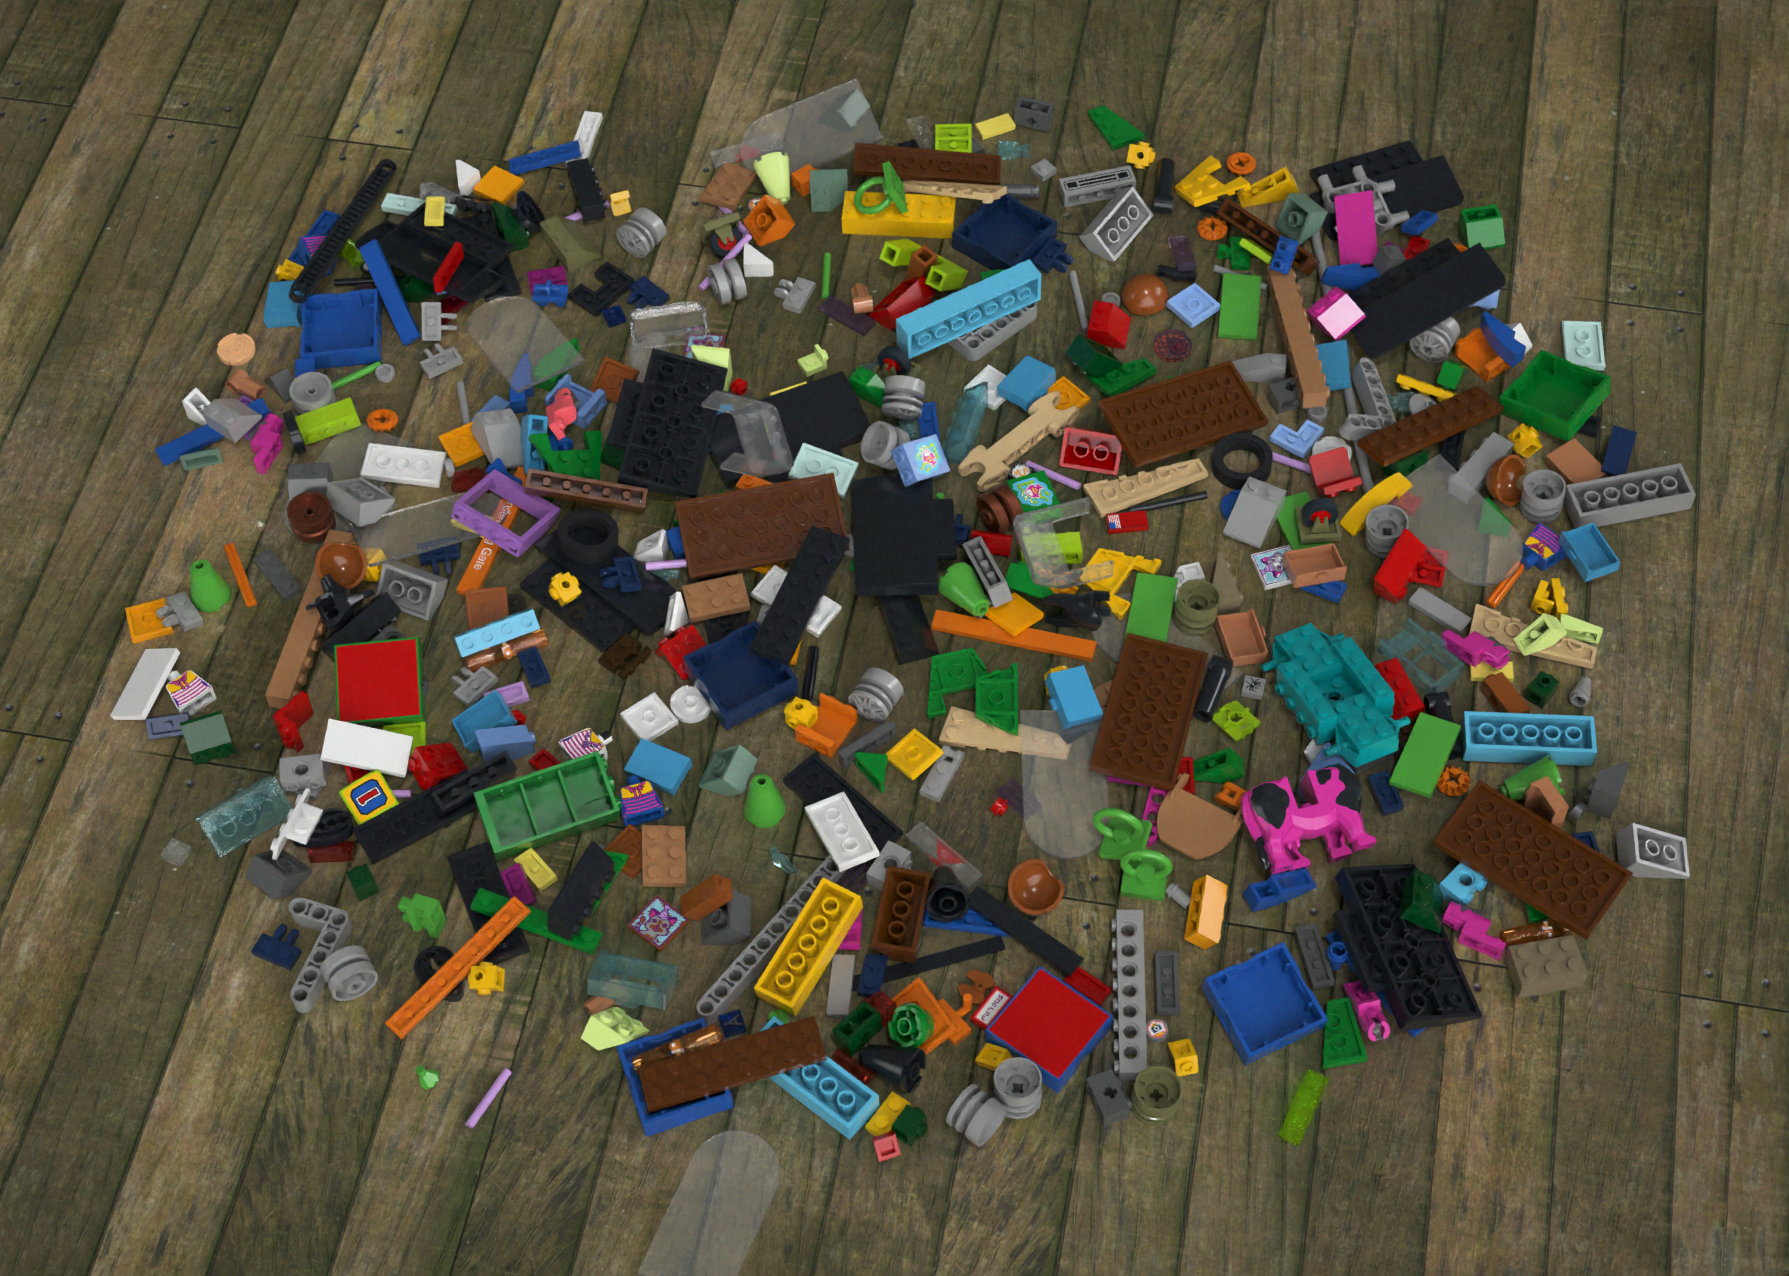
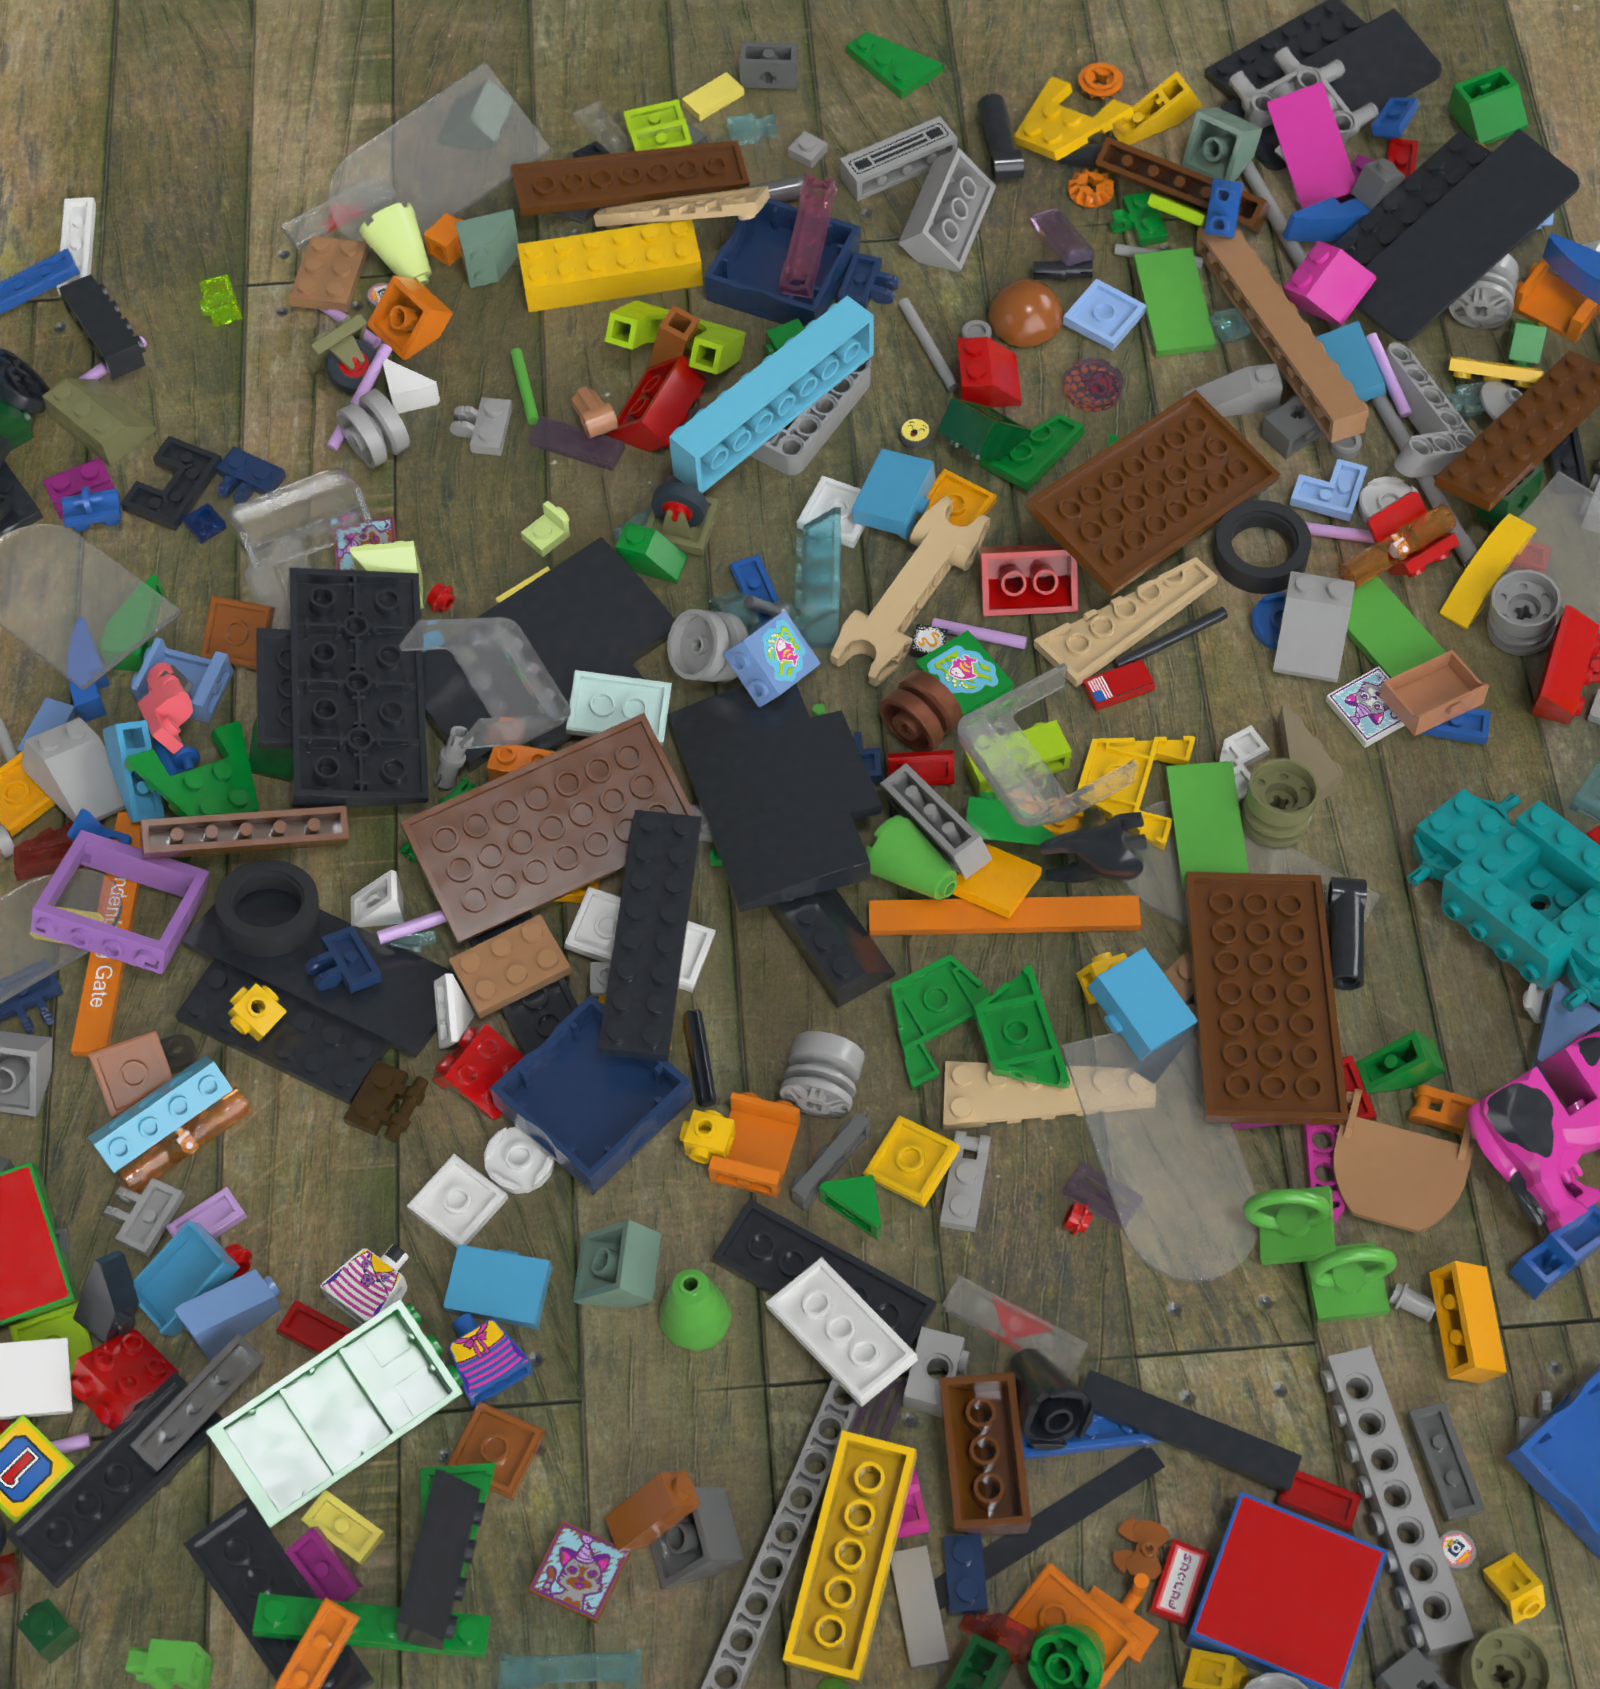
camera: 15 degrees left, 5 degrees up
dark blue plate [517,646,551,689] -> none
yellow slope [606,190,631,216] -> none
light grey wheel [616,207,667,258] -> none
medium nougat plate [641,825,686,887] -> none
blue brick [666,526,685,560] -> none
clear light blue bar [769,846,798,874] -> none
bright green tile [854,161,908,214] -> none
light grey wheel [881,375,926,420] -> none
dark orange cylinder [1008,859,1065,915] -> none
yellow brick [1126,142,1156,169] -> none
lime piece [1212,700,1261,742] -> none
nougat container [1215,609,1268,667] -> none
light grey tile [1241,675,1266,700] -> none
plate [1295,498,1342,544] -> none
none -> black slope [73,1250,140,1343]
none -> clear neon green brick [199,274,243,327]
none -> light grey pin [433,726,472,789]
none -> flat silver bar [744,595,795,620]
none -> clear pink piece [779,174,838,298]
none -> tile [900,418,931,449]
none -> clear light blue plate [1209,308,1251,344]
none -> clear orange piece [1338,504,1456,590]
none -> lavender bar [1366,333,1412,418]

